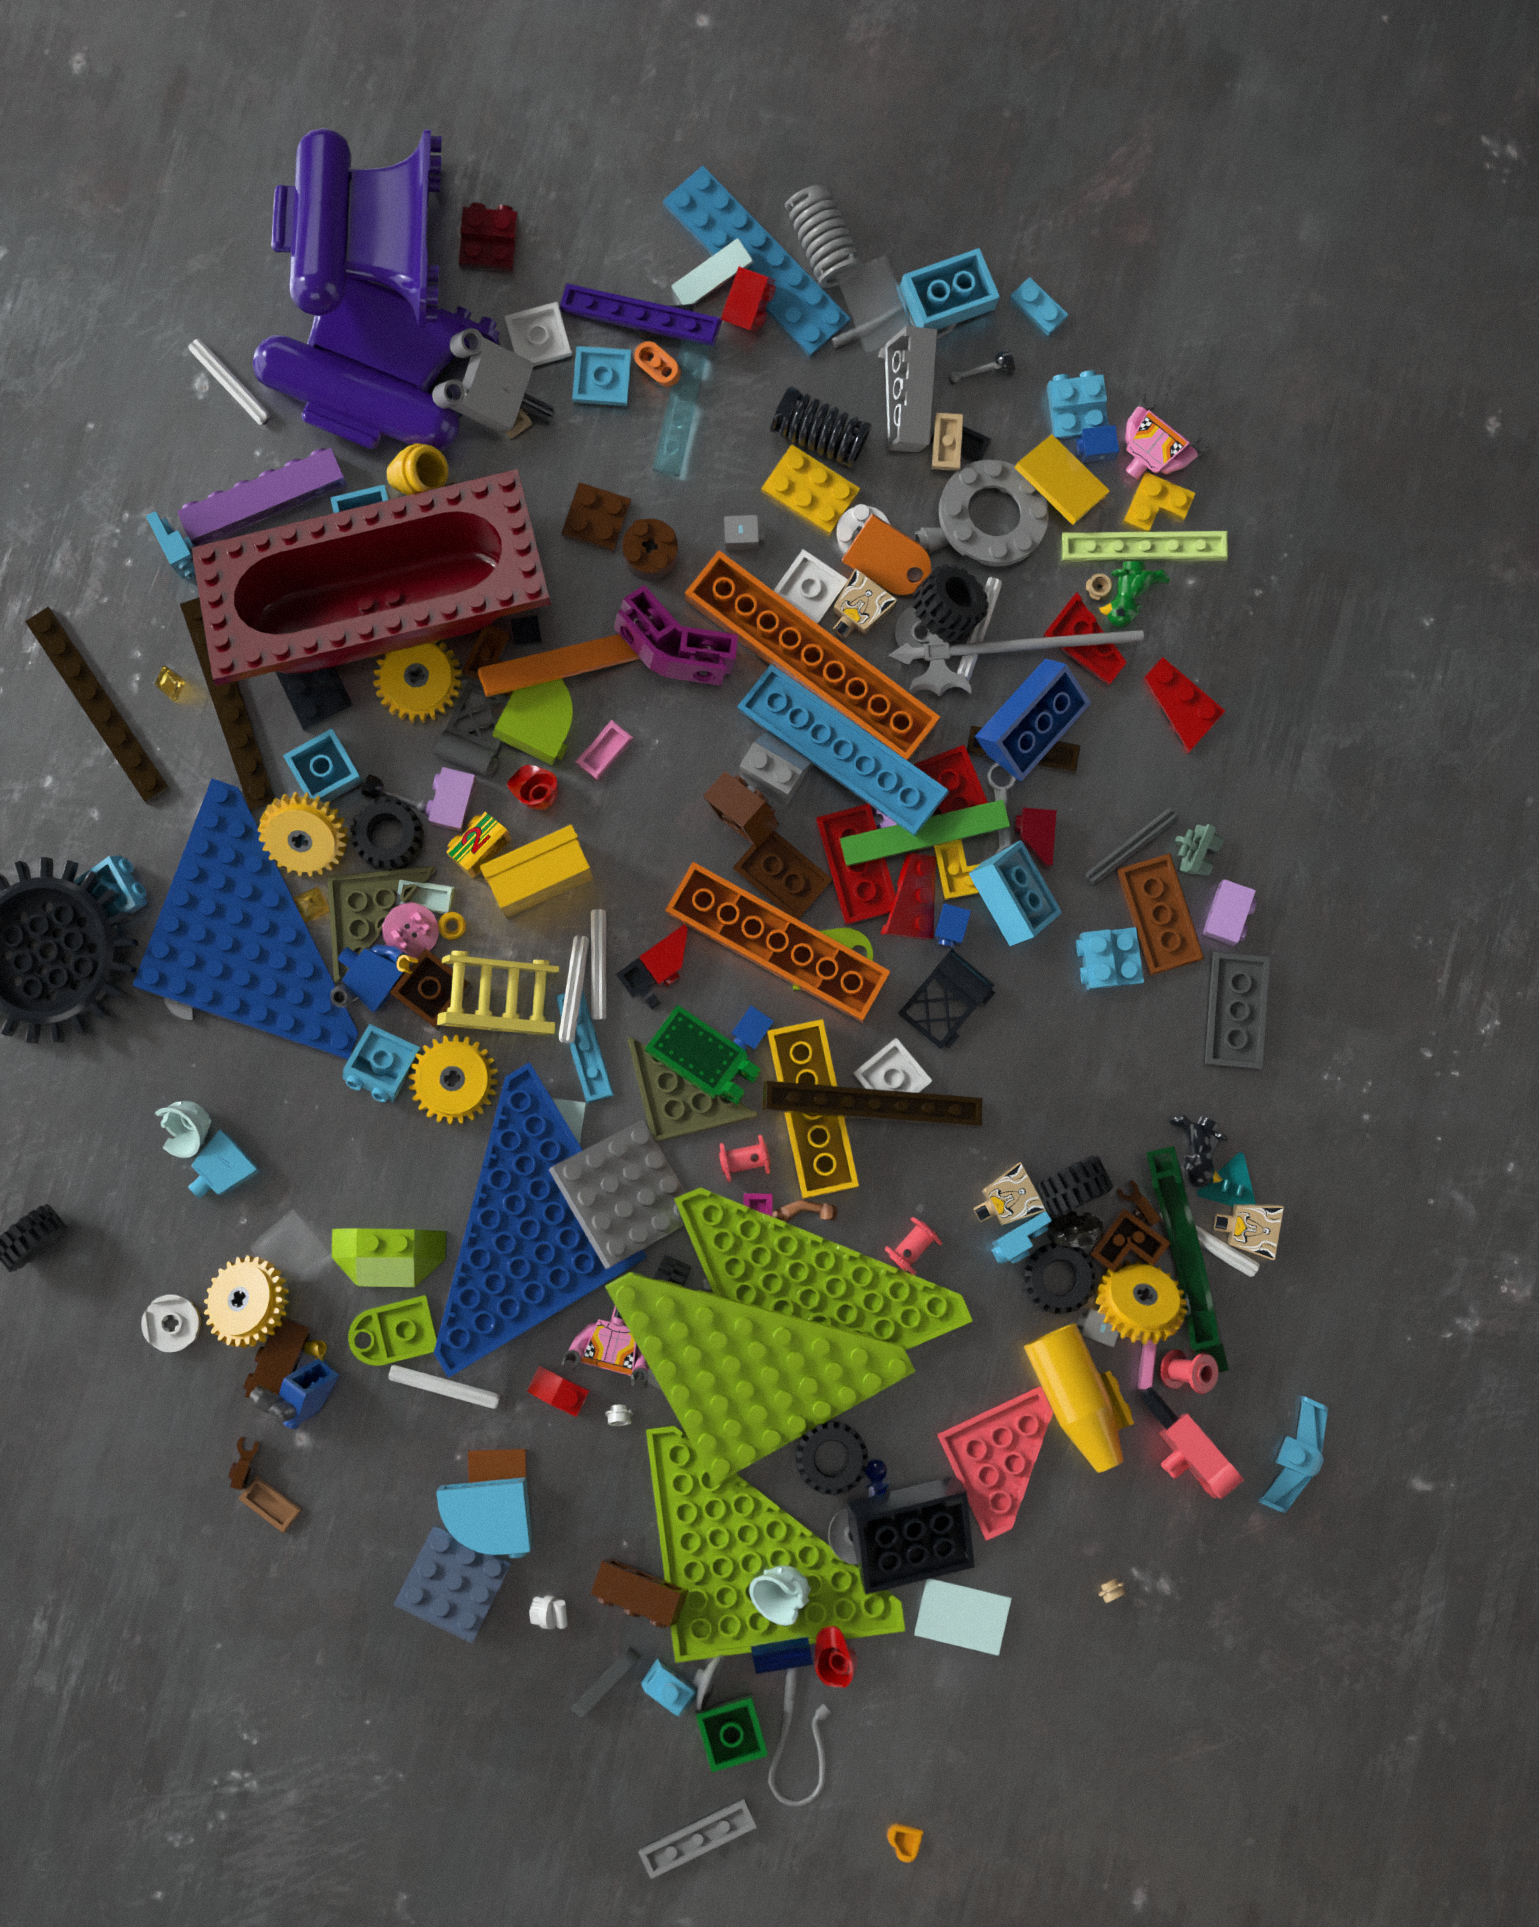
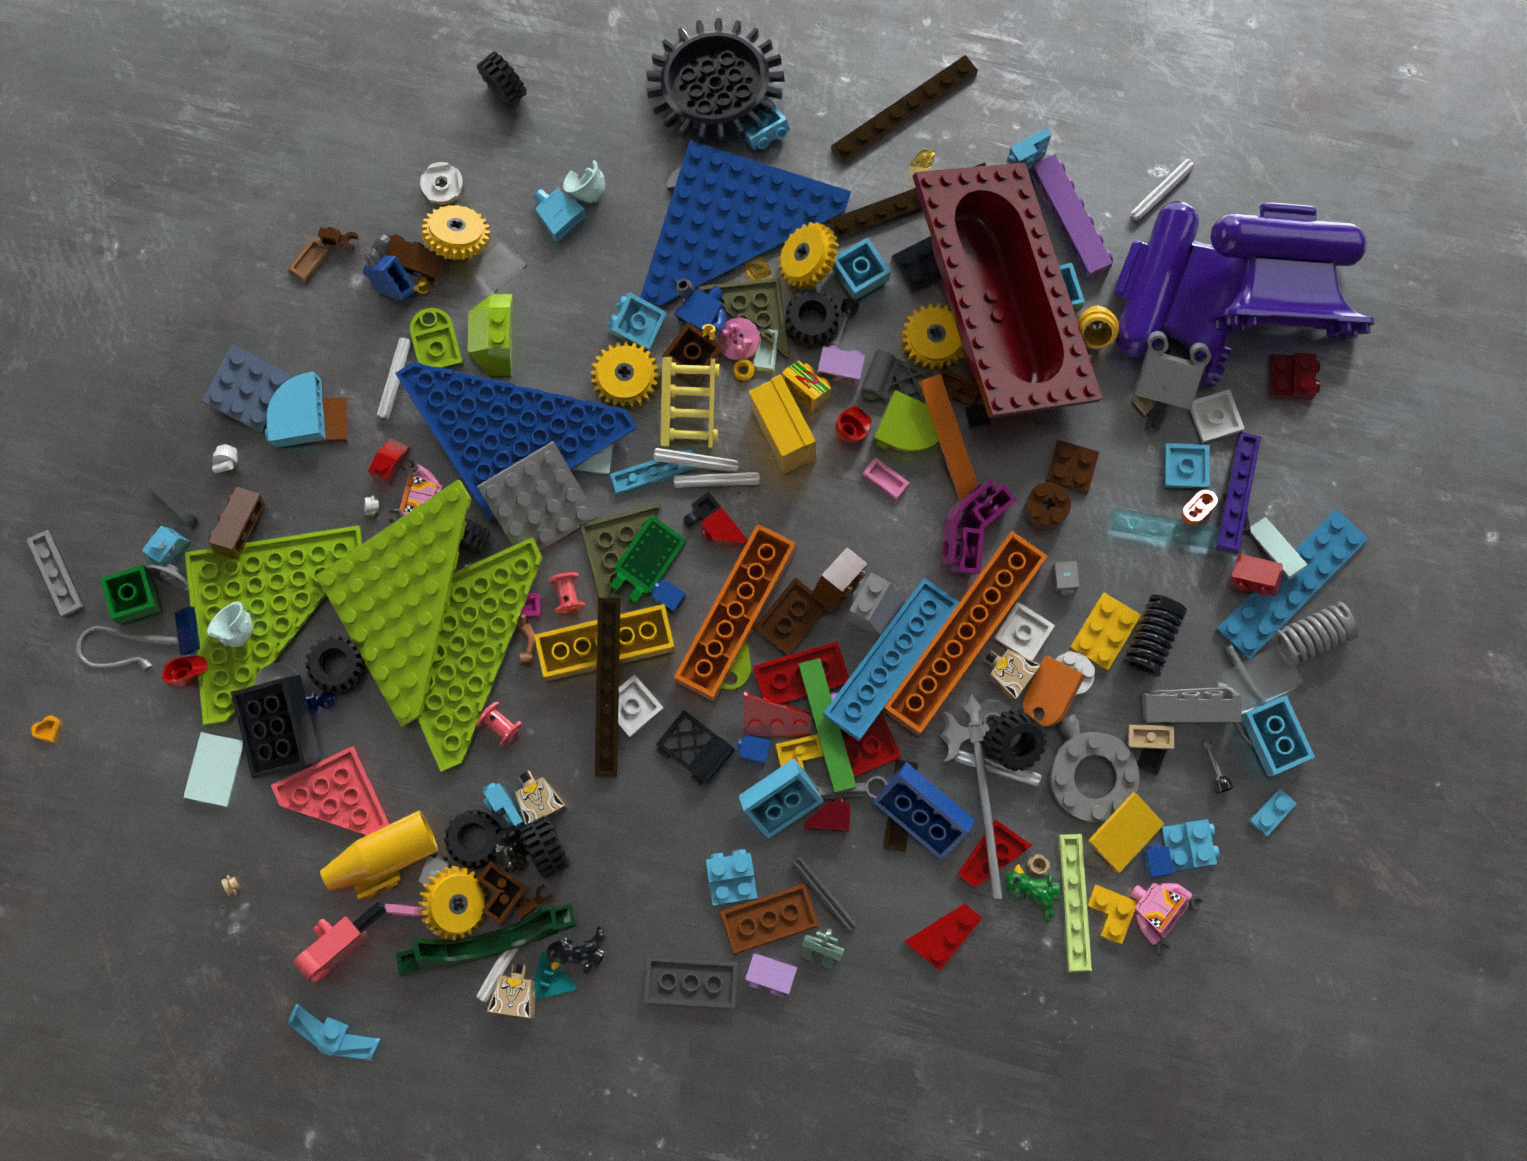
camera: 90 degrees right, 5 degrees down
coral hose [1160,1349,1218,1394] -> none

